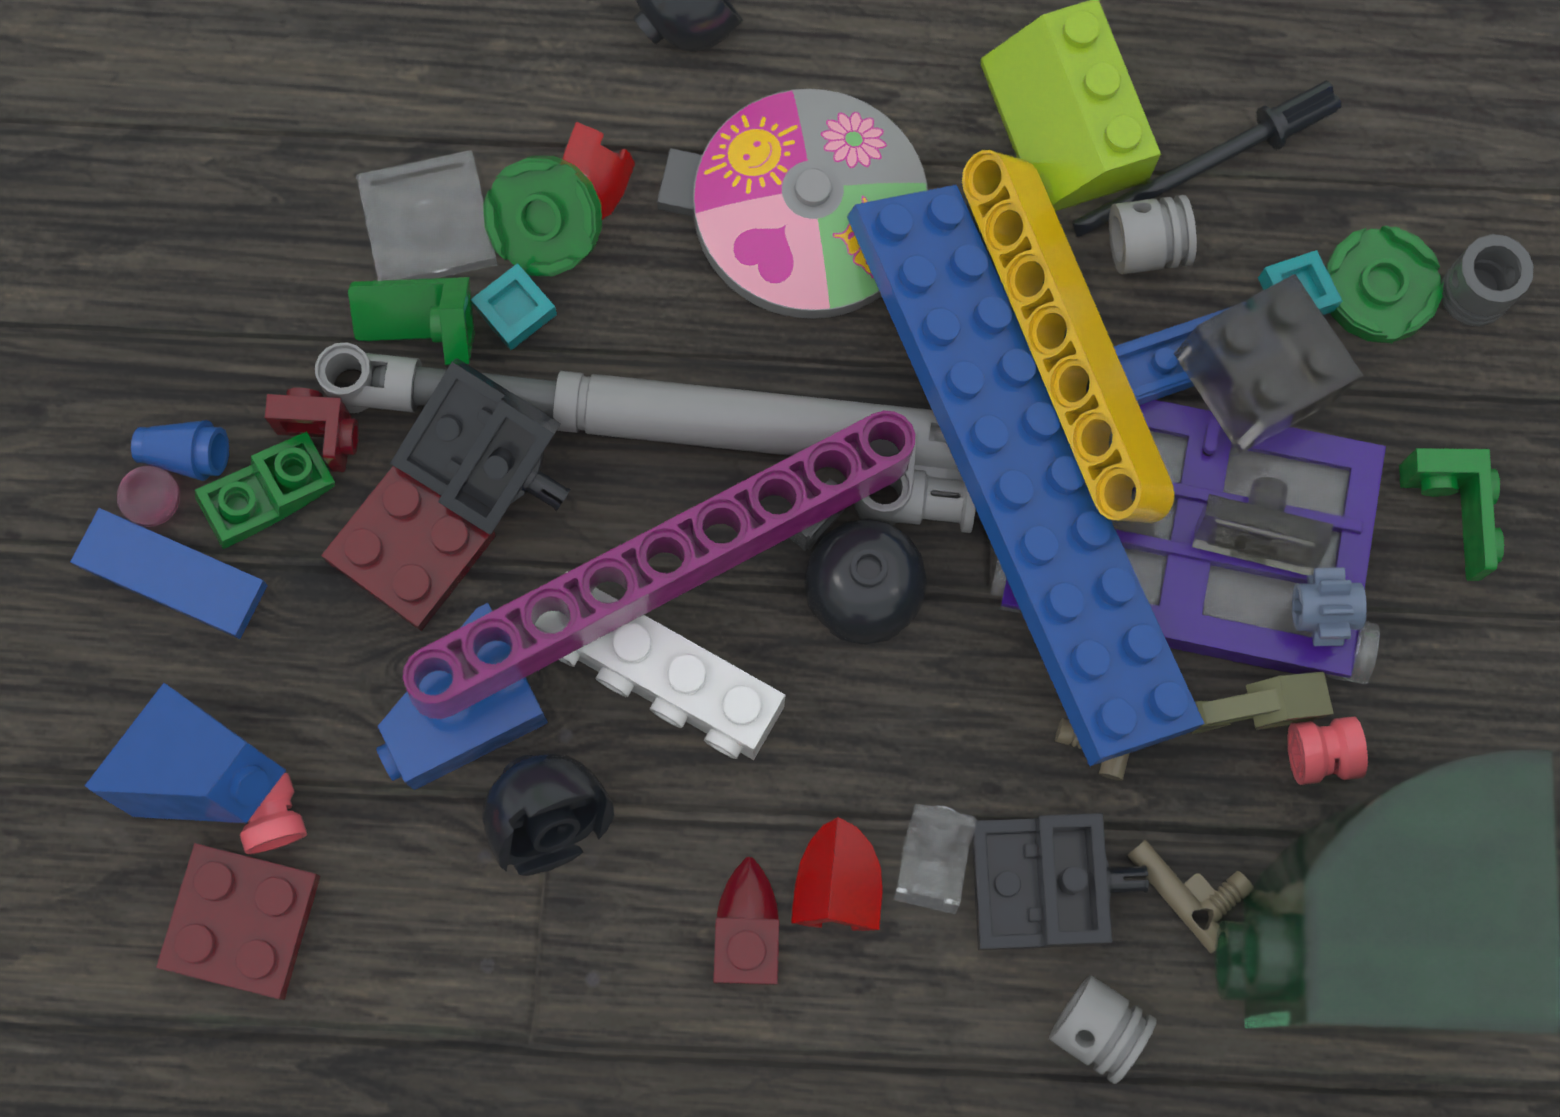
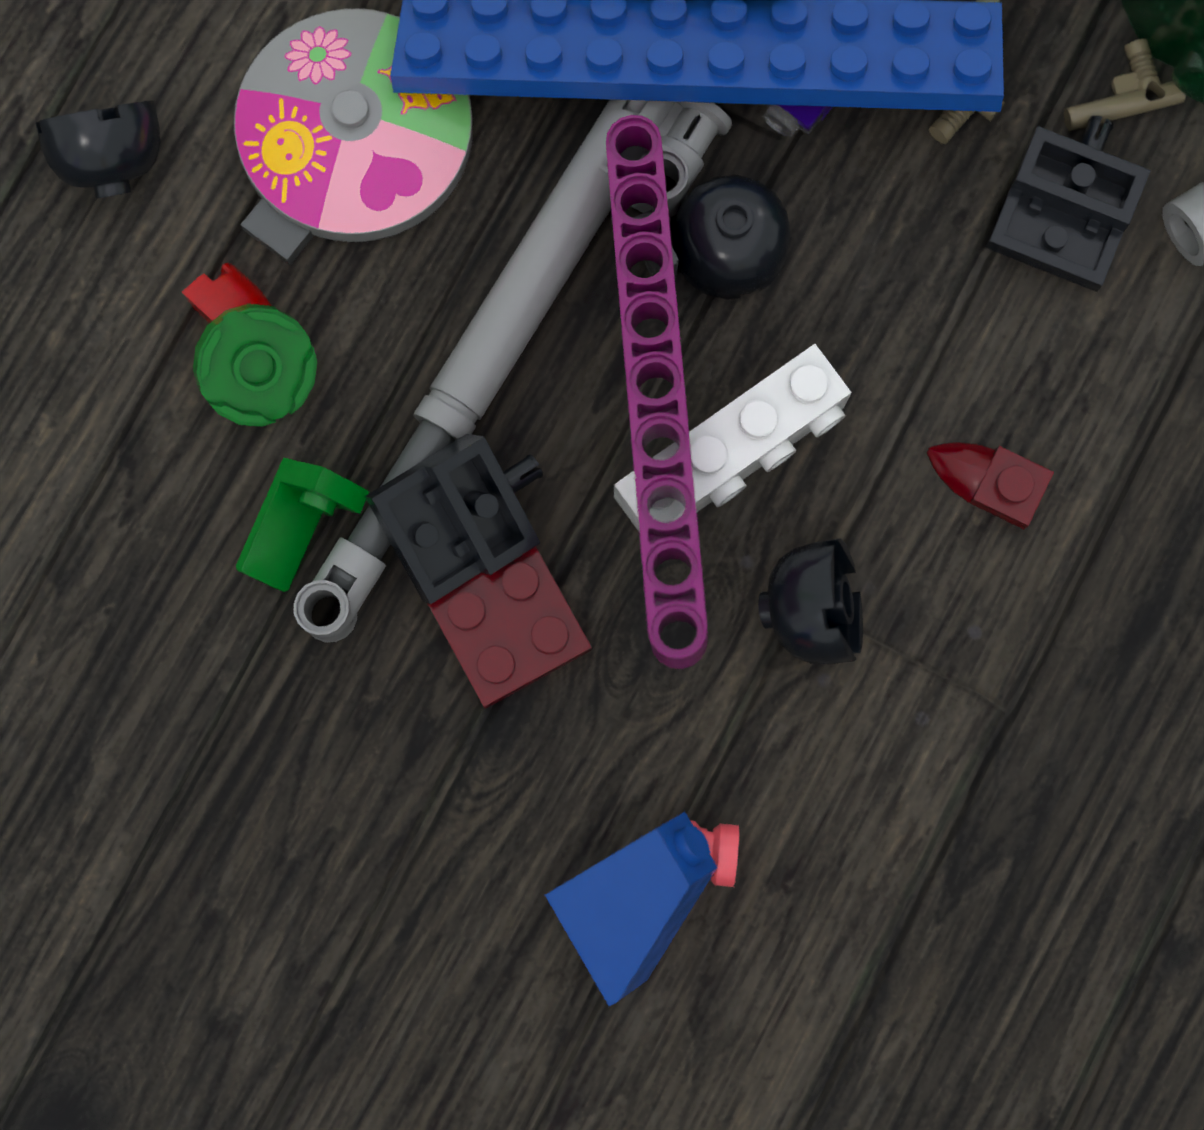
camera: 60 degrees left, 5 degrees up
blue tile [70,508,268,639] -> none
clear pink plate [117,466,180,527] -> none
blue cone [131,420,229,481] -> none
dark red plate [156,843,321,1000] -> none
green slope [195,431,335,549] -> none
dark red bracket [264,388,359,472] -> none
clear tile [356,150,498,281] -> none
blue slope [376,603,548,790] -> none
teal plate [471,263,557,351] -> none
red brick [791,817,883,931] -> none
clear bracket [894,804,976,914] -> none

